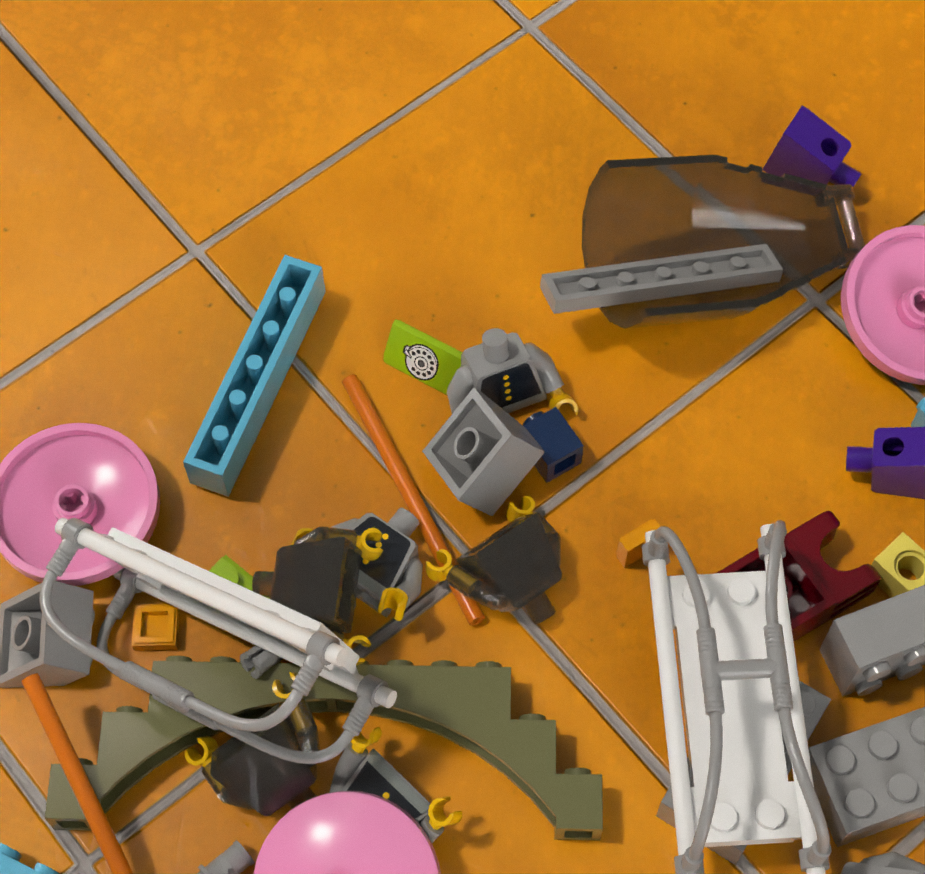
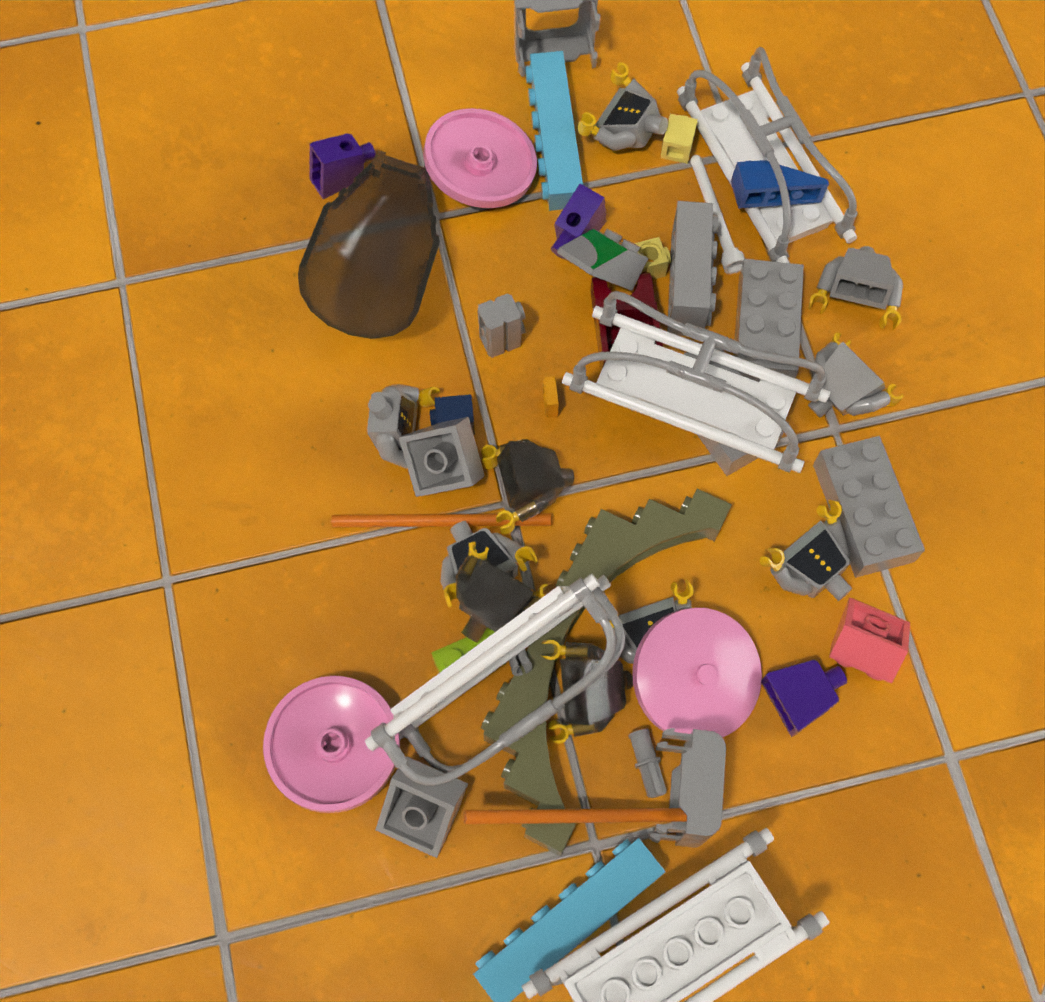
camera: 65 degrees left, 5 degrees up
light orange tile [132,604,180,651] -> none
medium azure brick [183,255,326,497] -> none
lime slope [383,319,463,395] -> none
light grey plate [540,244,783,314] -> none
none -> light grey brick [478,293,526,358]
none -> light grey slope [557,229,648,290]

